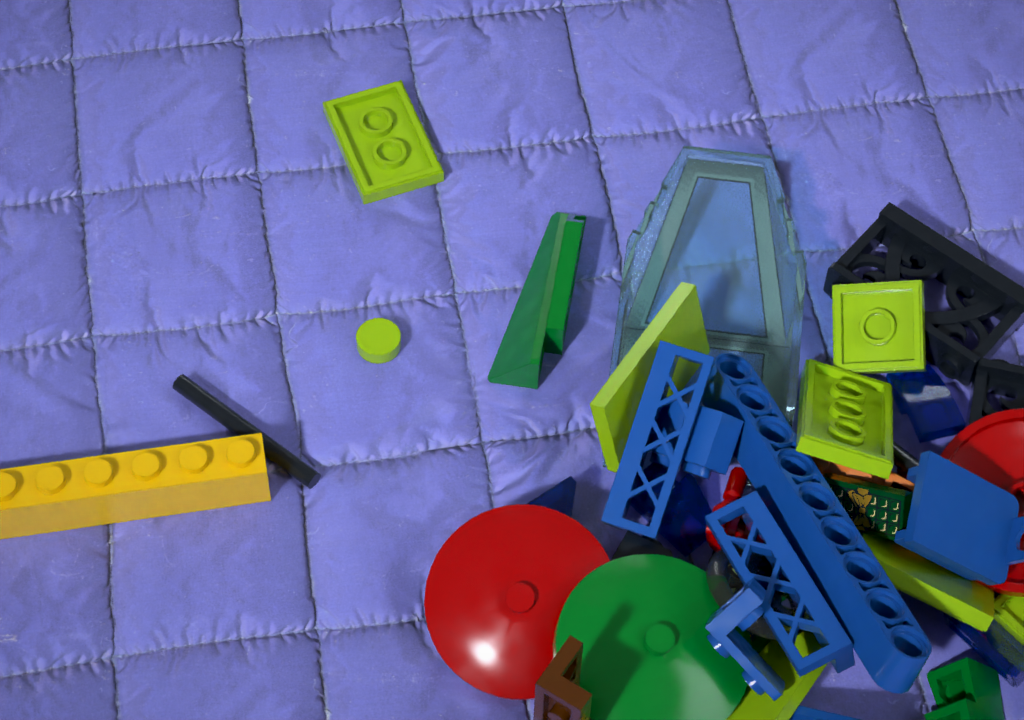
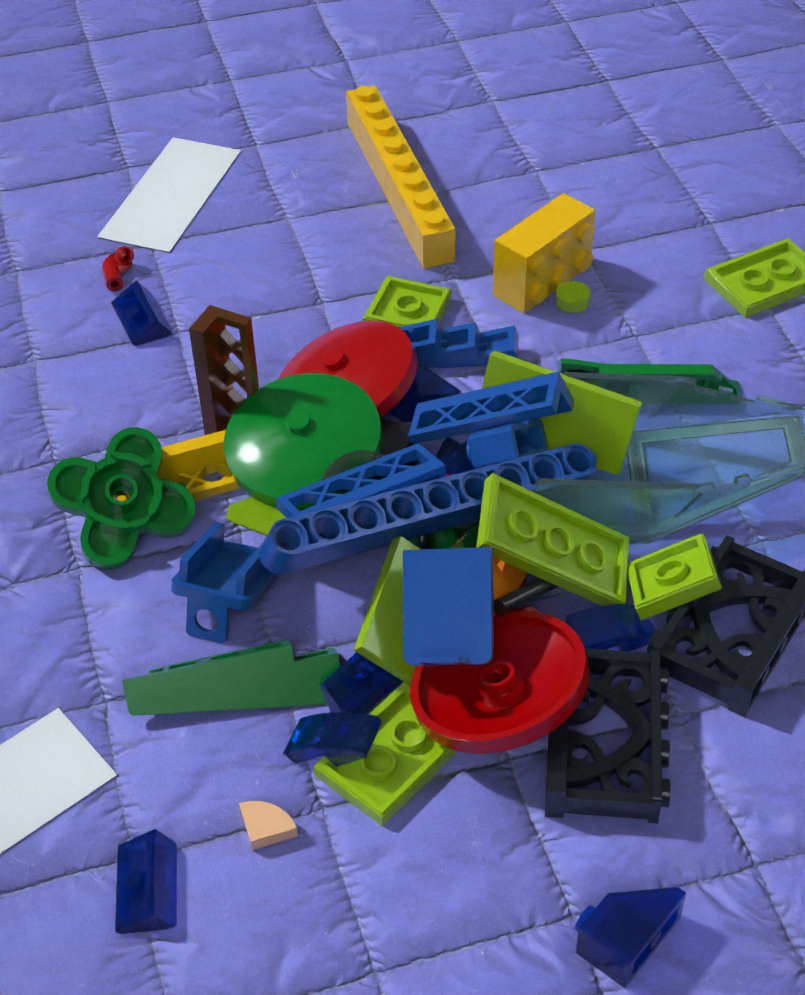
camera: 85 degrees right, 10 degrees down
black bar [173,374,321,489] -> none
blue bracket [705,577,785,701] -> none
none -> lime tile [363,276,452,327]
none -> blue slope [399,319,519,368]
none -> yellow brick [493,193,596,314]

